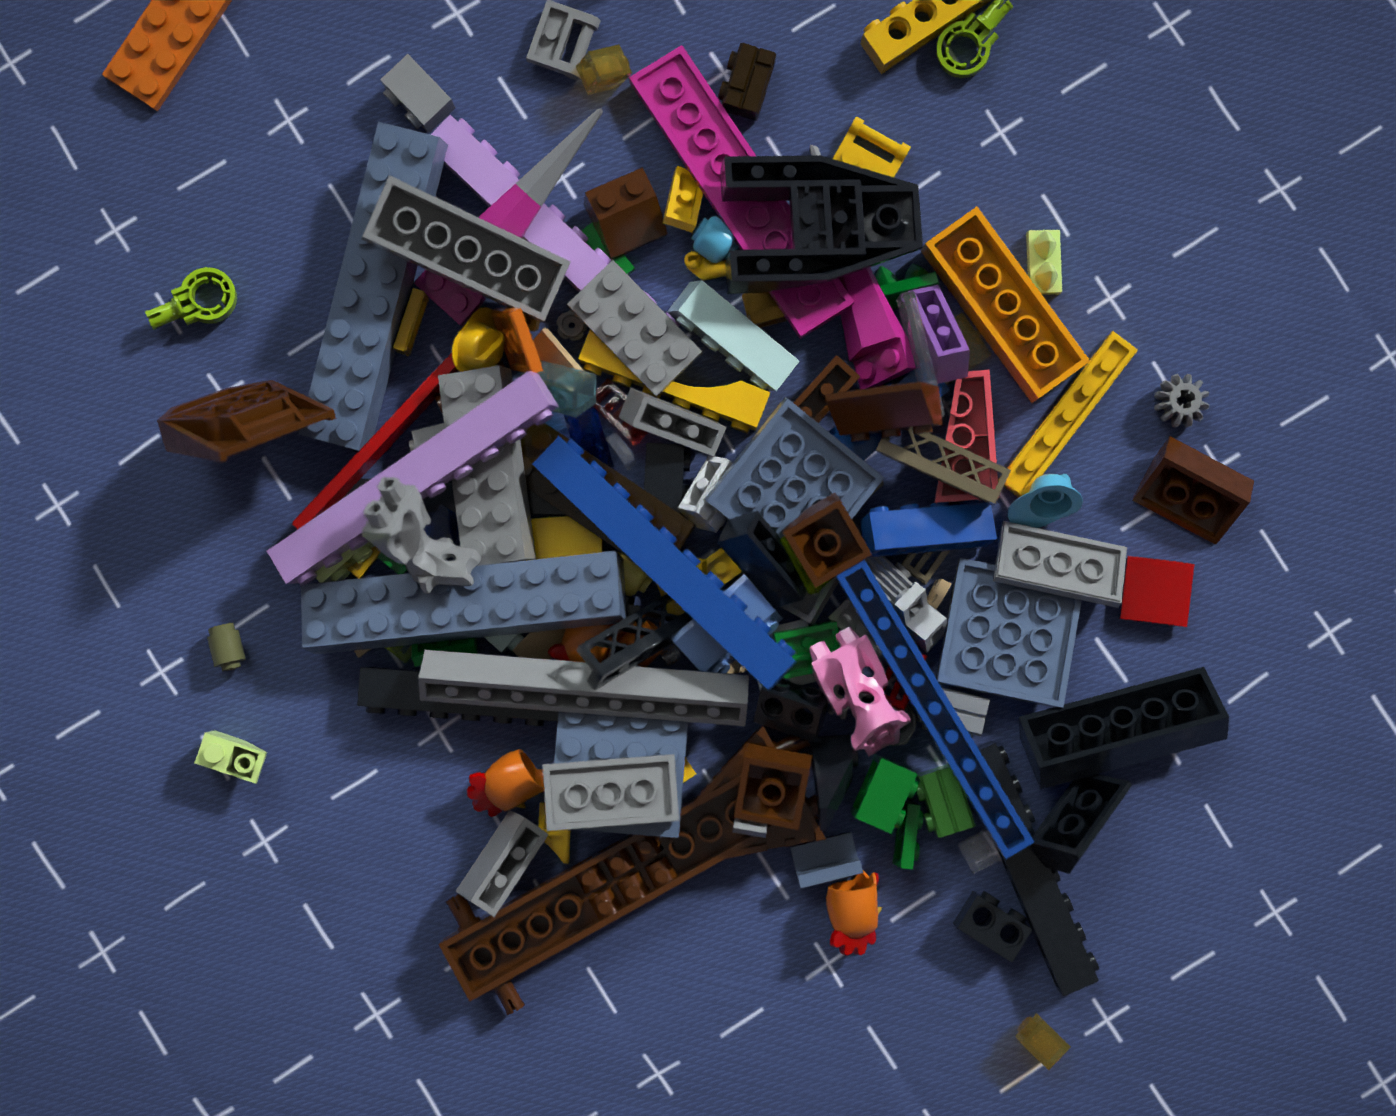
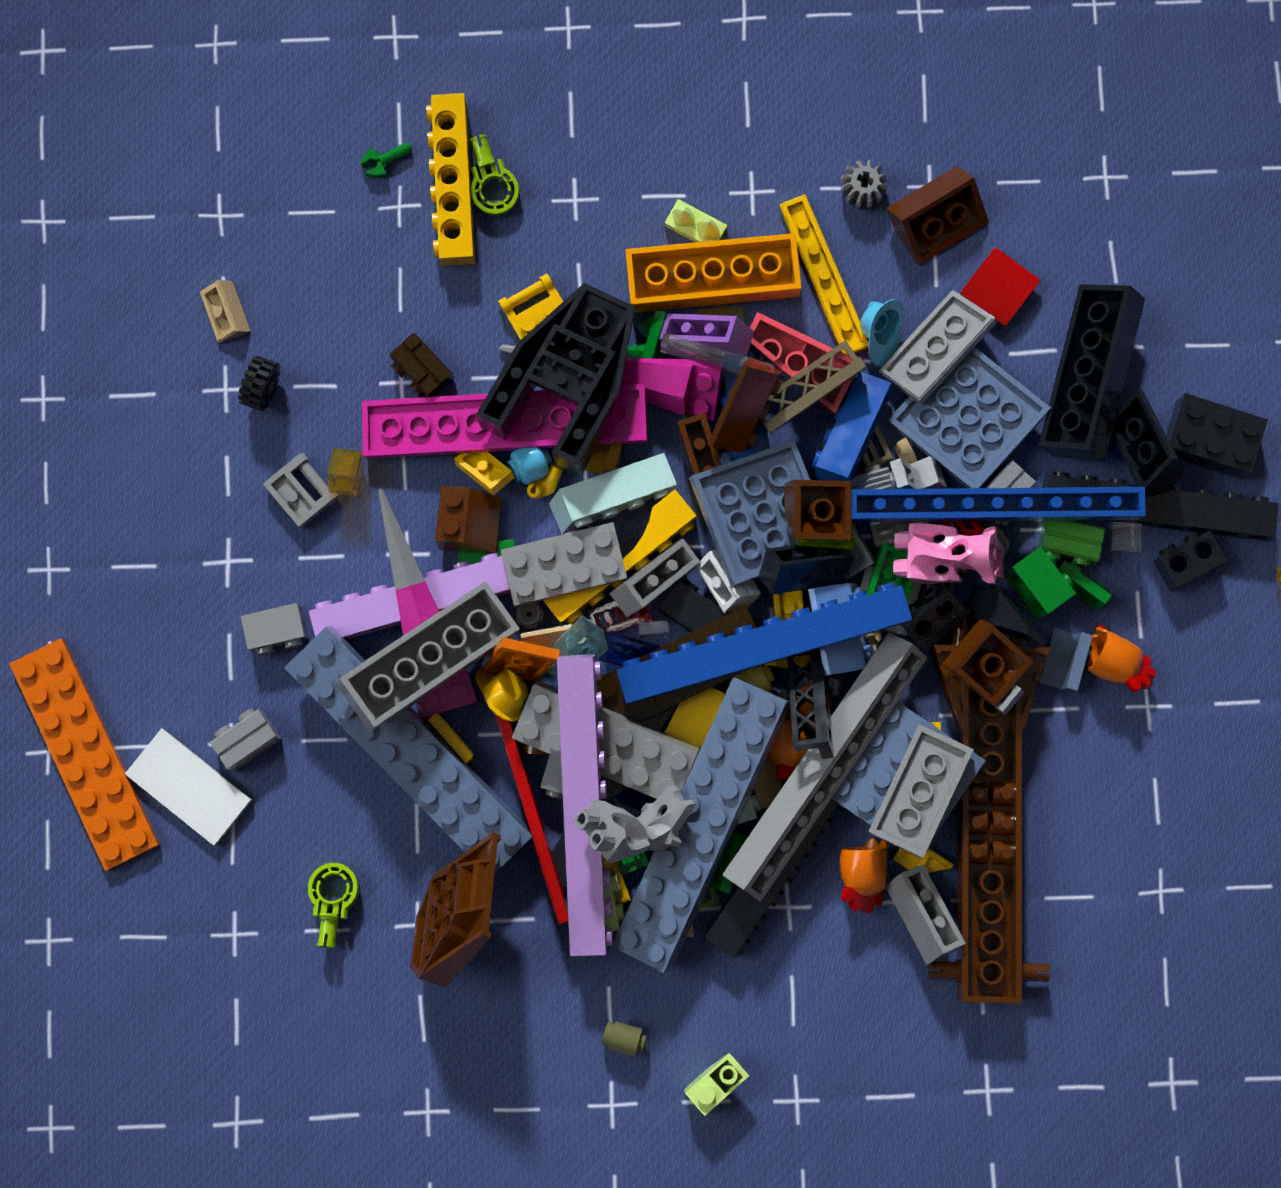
camera: 55 degrees left, 5 degrees down
none -> white tile [125,728,252,846]
none -> light grey brick [210,708,281,772]
none -> black brick [1166,393,1268,479]

